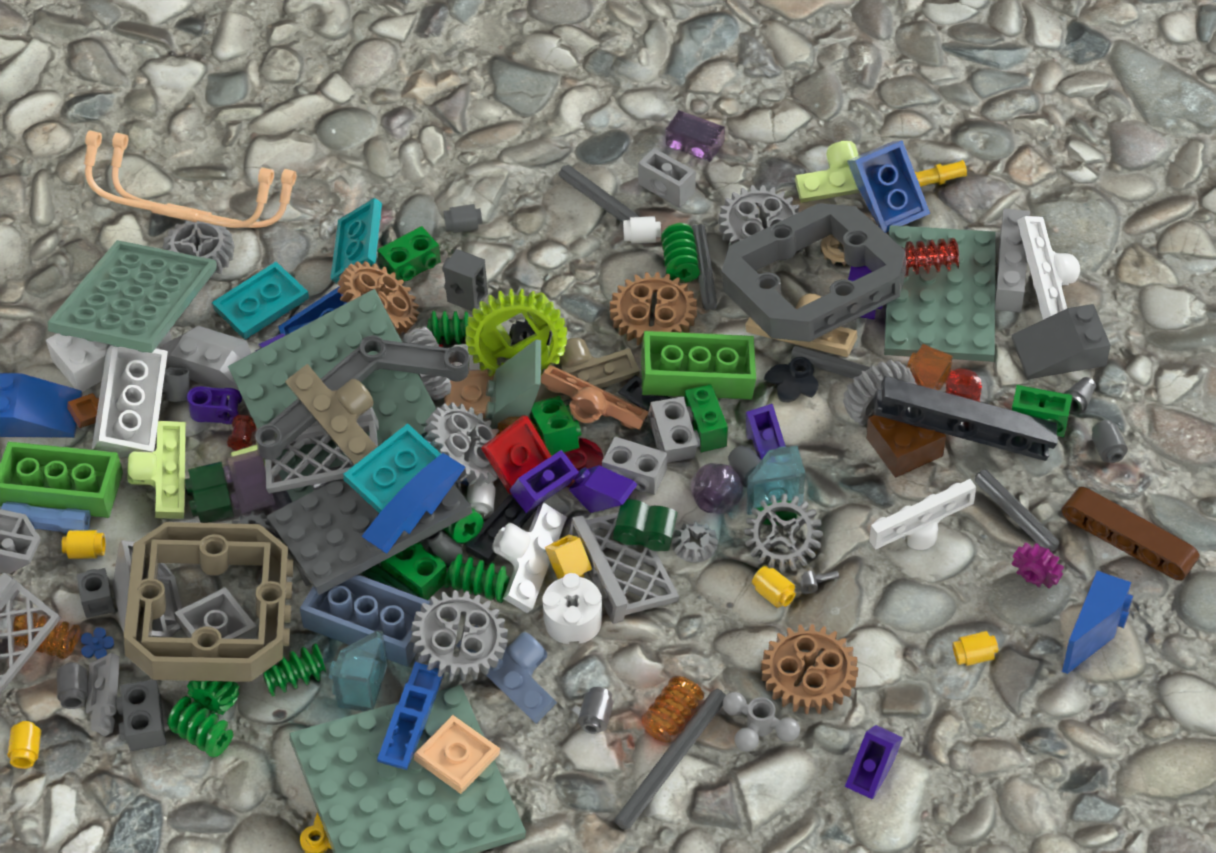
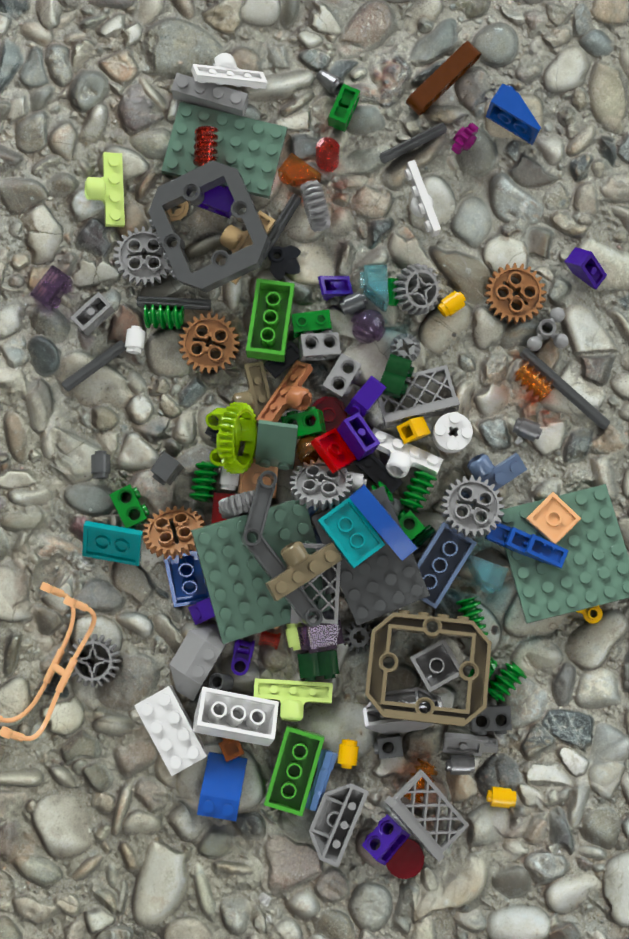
camera: 85 degrees left, 30 degrees up
sand green plate [48,240,216,353] -> none
blue plant [80,627,114,660] -> none
teal plate [212,262,309,340] -> none
flat silver hand [800,571,839,594] -> none
blue slope [847,140,931,233] -> none
reddish brown brick [866,415,946,478] -> none
black piece [874,376,1058,461] -> none
yellow pin [915,160,967,187] -> none
yellow brick [952,631,998,666] -> none
dark grey slope [1011,304,1111,380] -> none
dark grey brick [1092,420,1128,463] -> none

